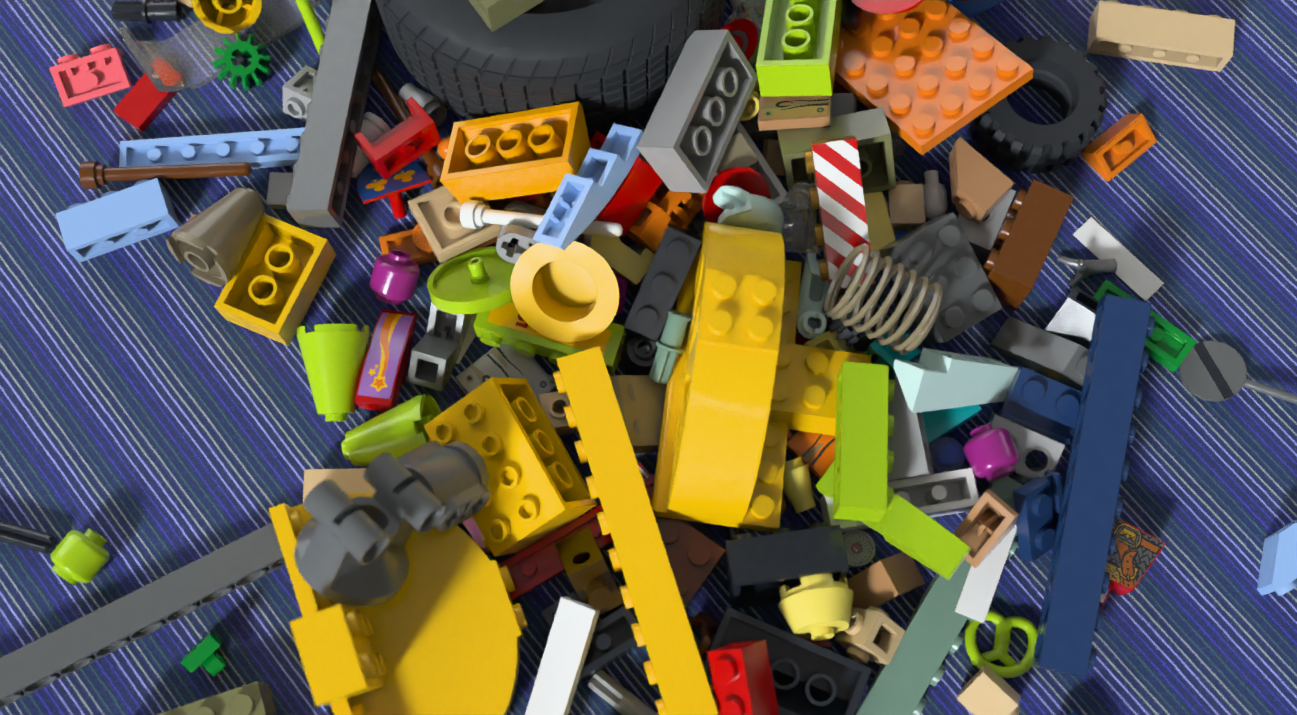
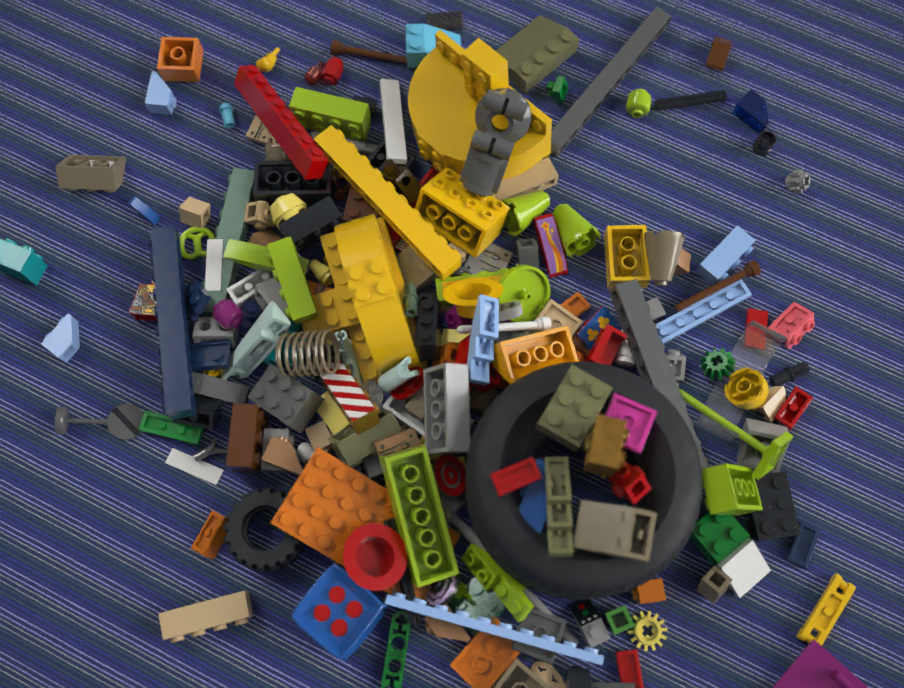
camera: 155 degrees right, 0 degrees up
magenta head [370,249,420,305] -> none
medium nougat slope [953,489,1019,568] -> none

